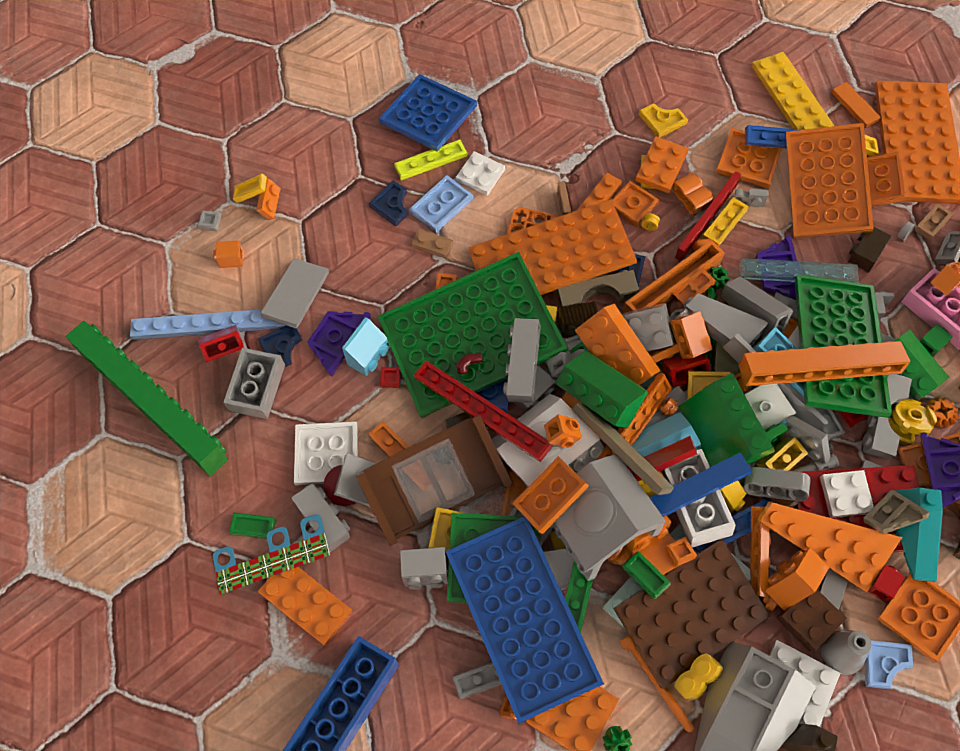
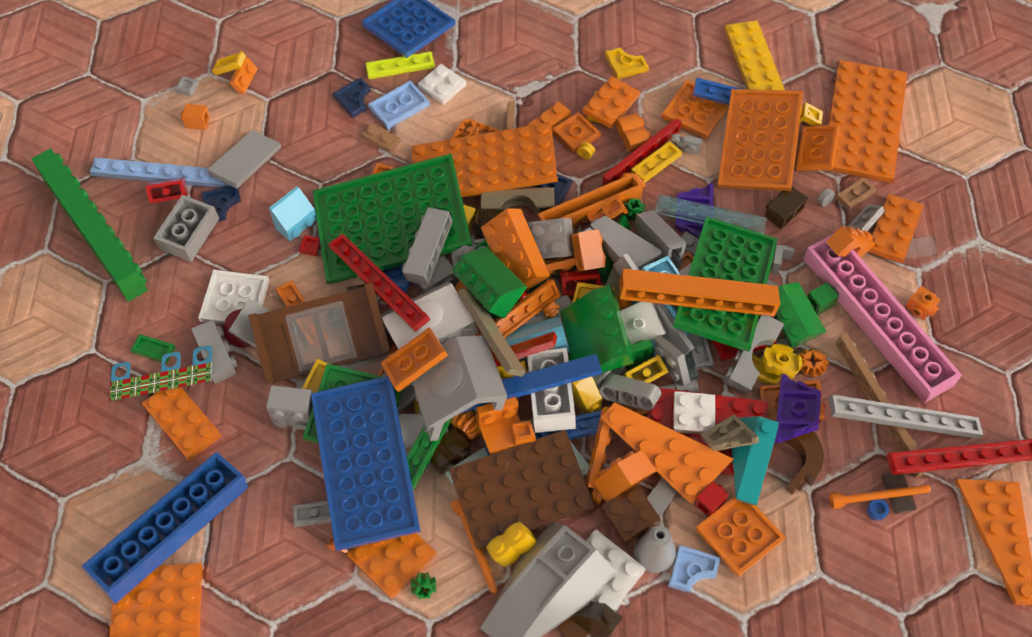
camera: 10 degrees right, 5 degrees down
dark purple wing [307,311,371,376] -> none
dark red arm [456,353,483,374] -> none
orange brick [544,414,582,448] -> none
green tile [622,551,671,600] -> none
orange tile [831,82,881,129] -> none
none -> dark brown brick [429,427,471,474]

